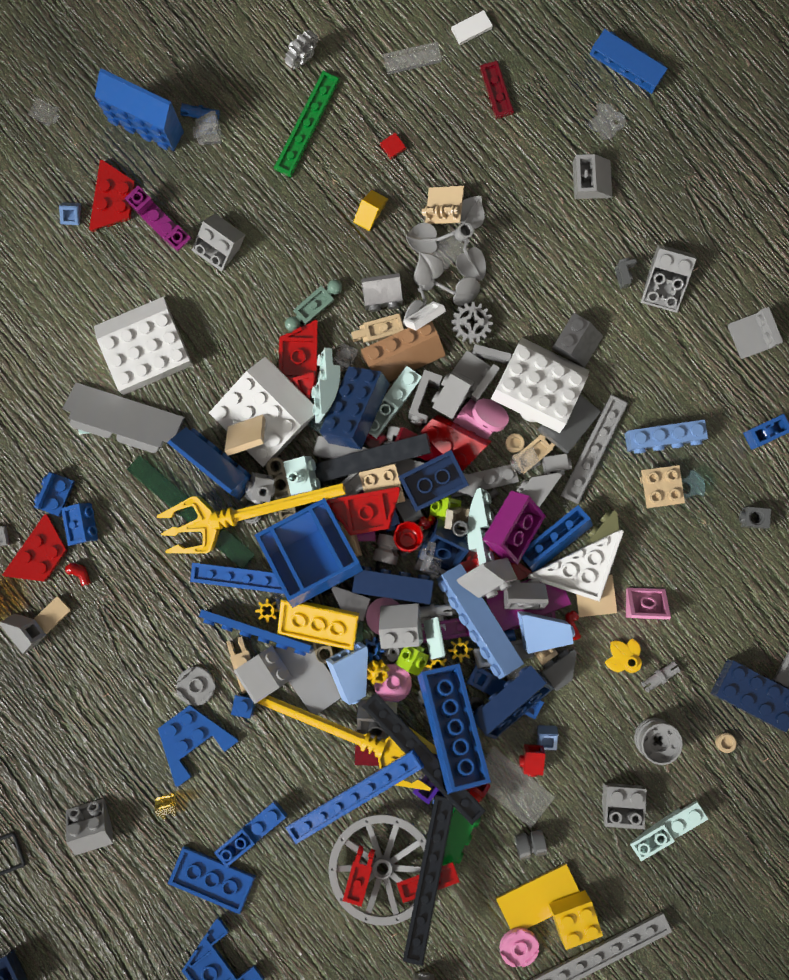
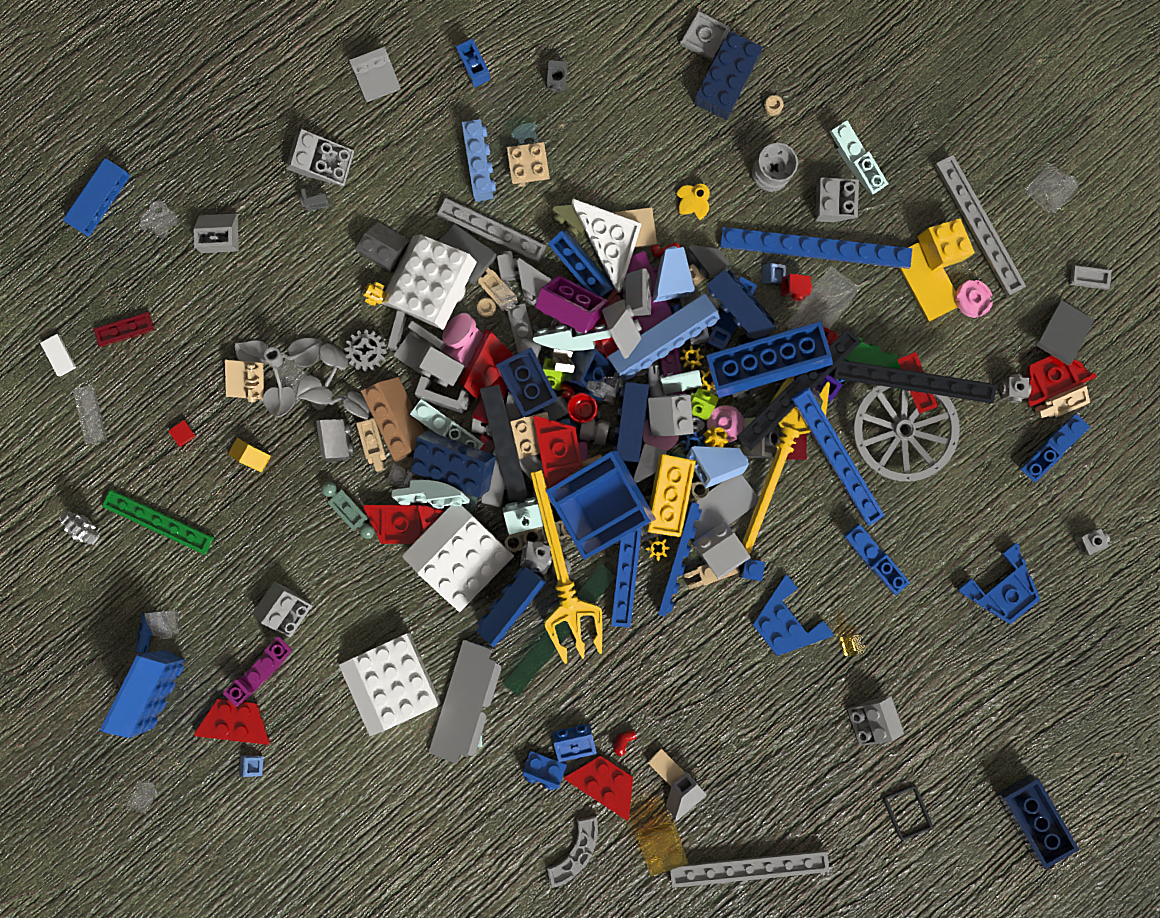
camera: 85 degrees left, 0 degrees up
blue tile [168,845,256,914] -> none
light grey tile [176,667,216,706] -> none
tan tile [225,414,266,456] -> none
red hinge [342,845,376,907] -> none
white tile [404,301,446,330] -> none
dark grey hinge [452,521,469,536] -> none
dark grey wheel [514,829,547,860] -> none
bright pink slope [626,588,671,619] -> none
light grey pin [641,661,680,693] -> none
none -> yellow gear [363,282,386,306]
none -> blue plate [720,227,913,269]

